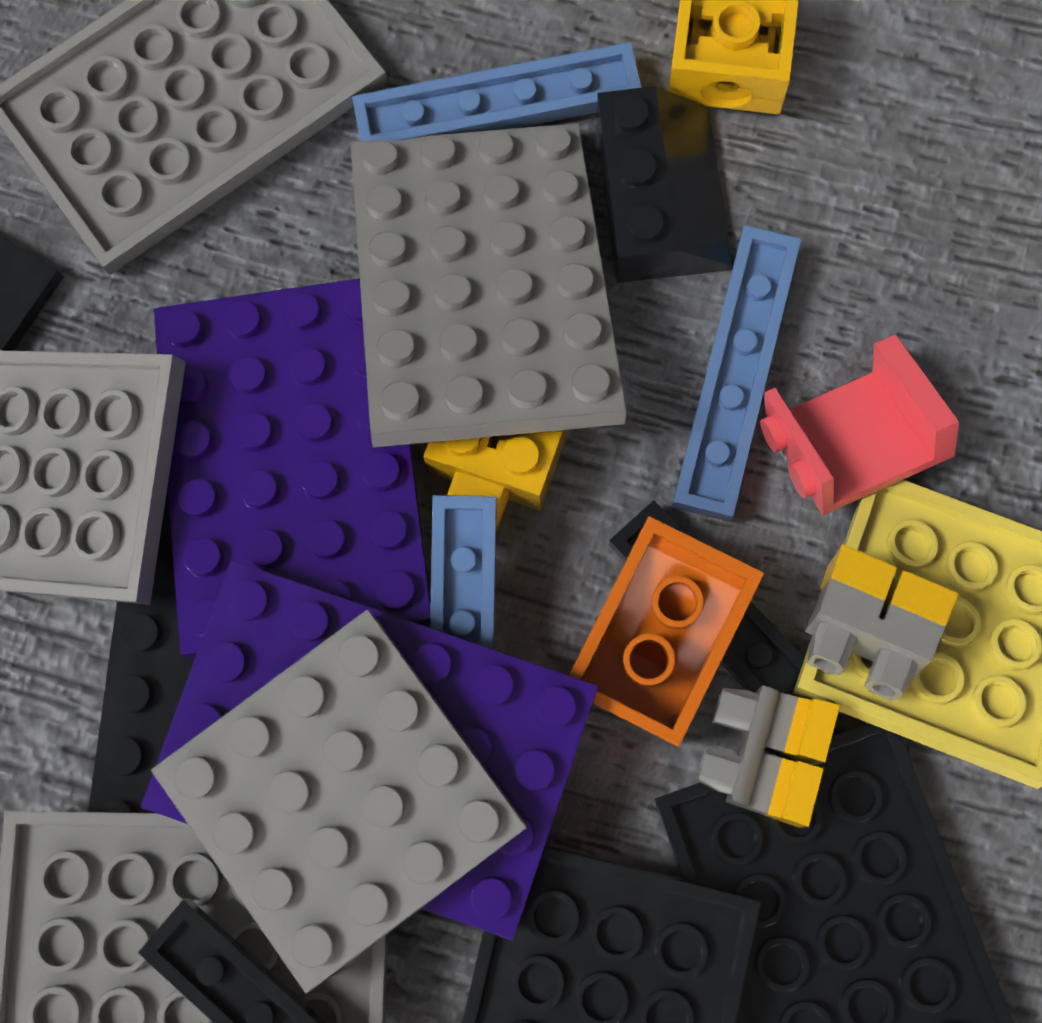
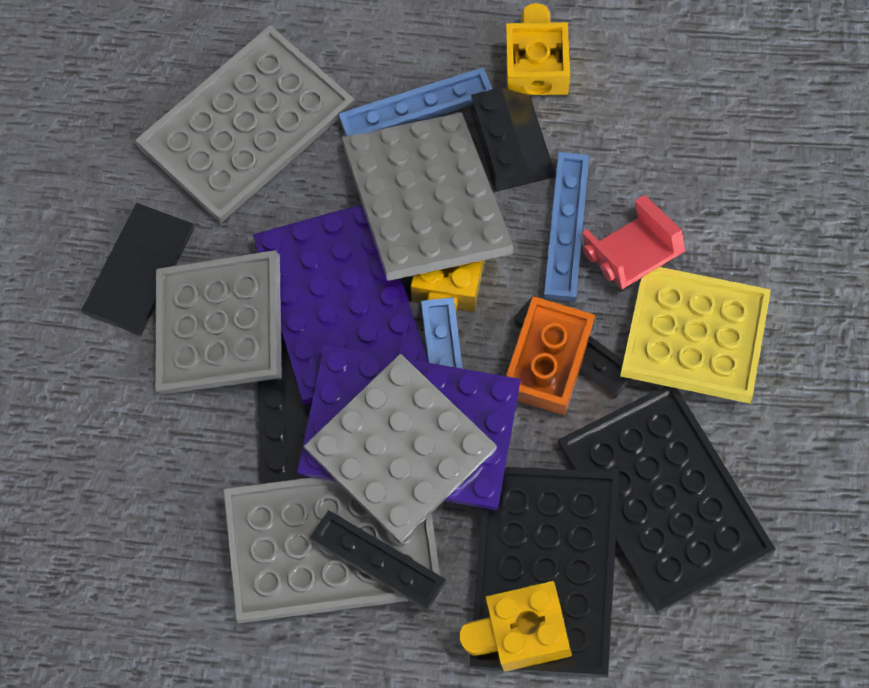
camera: 15 degrees left, 10 degrees down
hips [696,686,840,827] -> none
light grey hips [805,544,959,701] -> none

